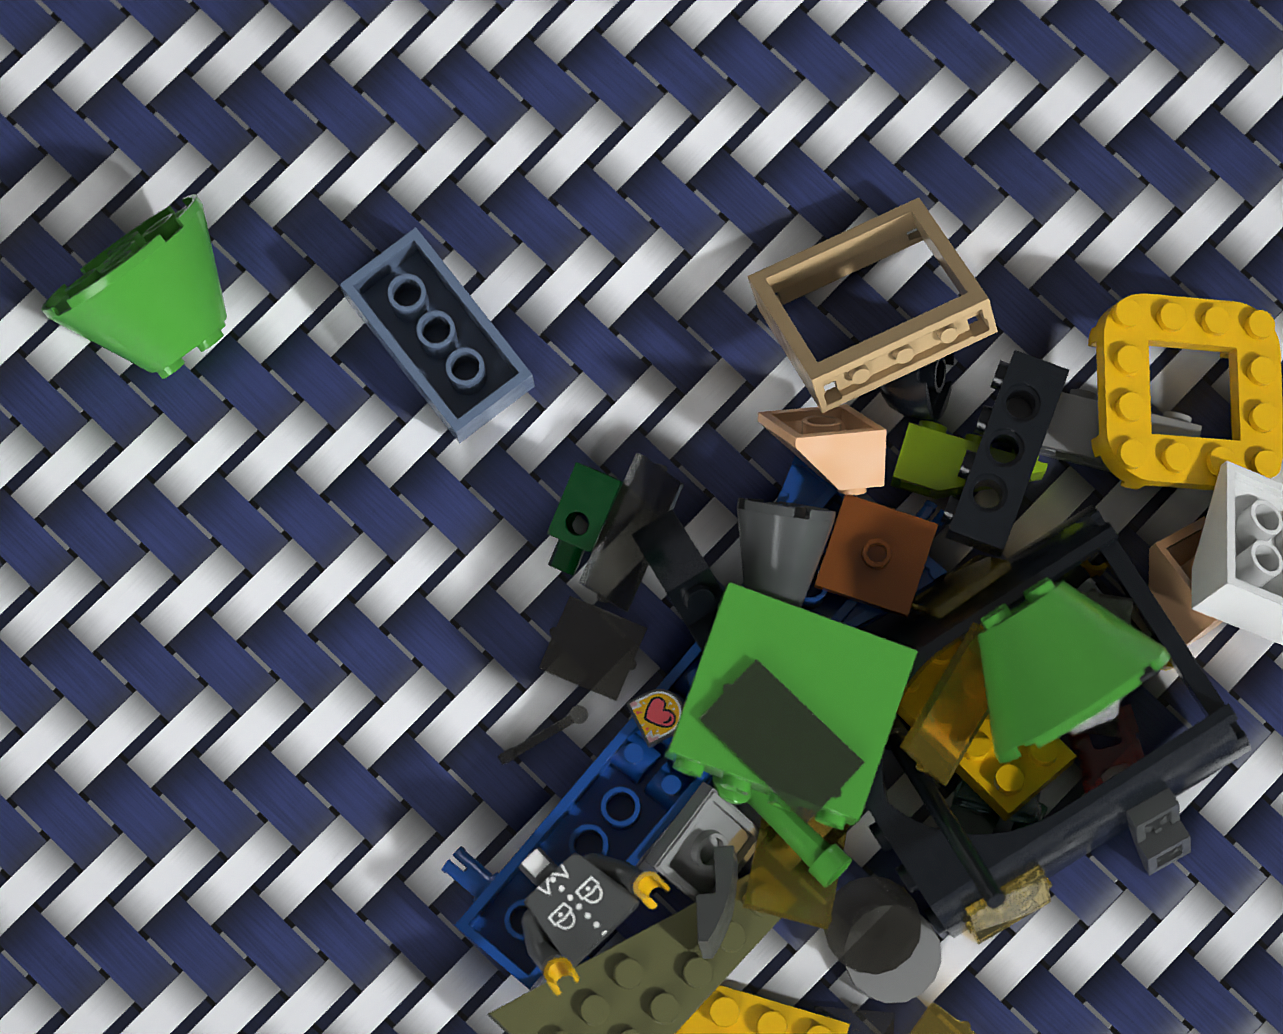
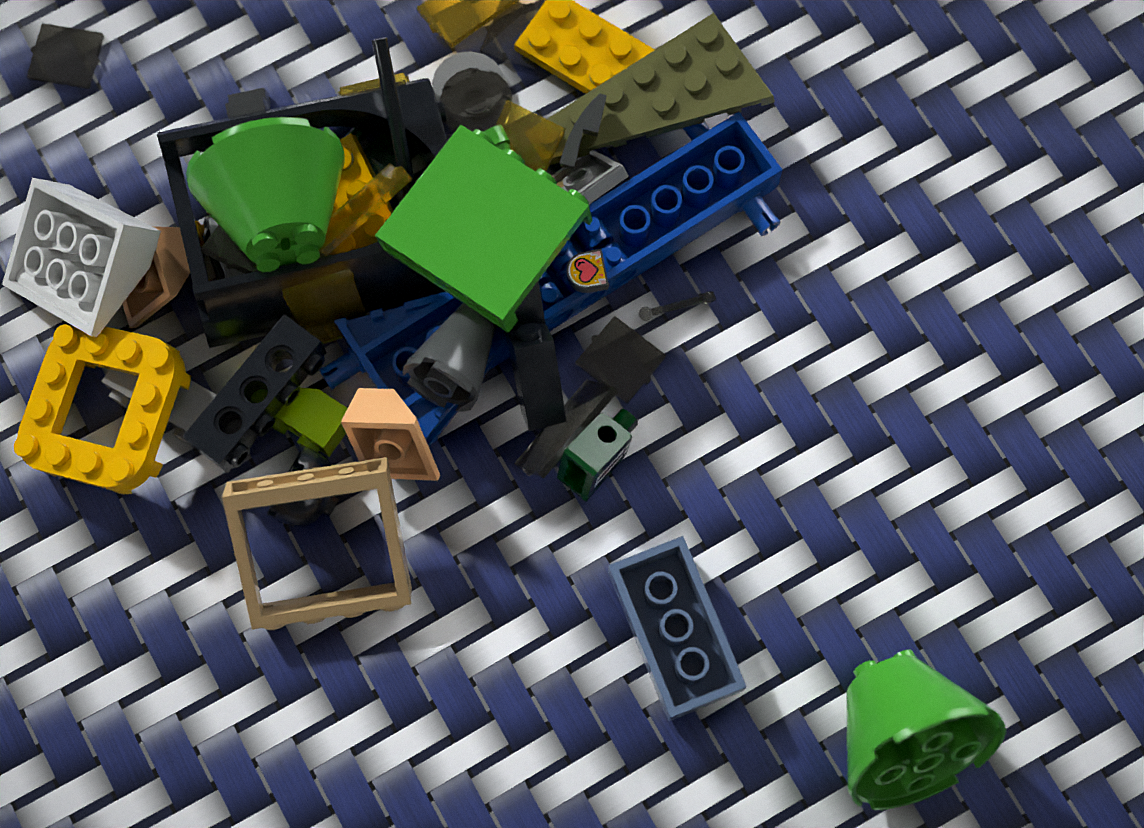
camera: 165 degrees left, 5 degrees down
dark grey torso [518,847,670,995] -> none
clear smoke piece [699,659,865,823] -> none
dark orange plate [814,494,938,618] -> none

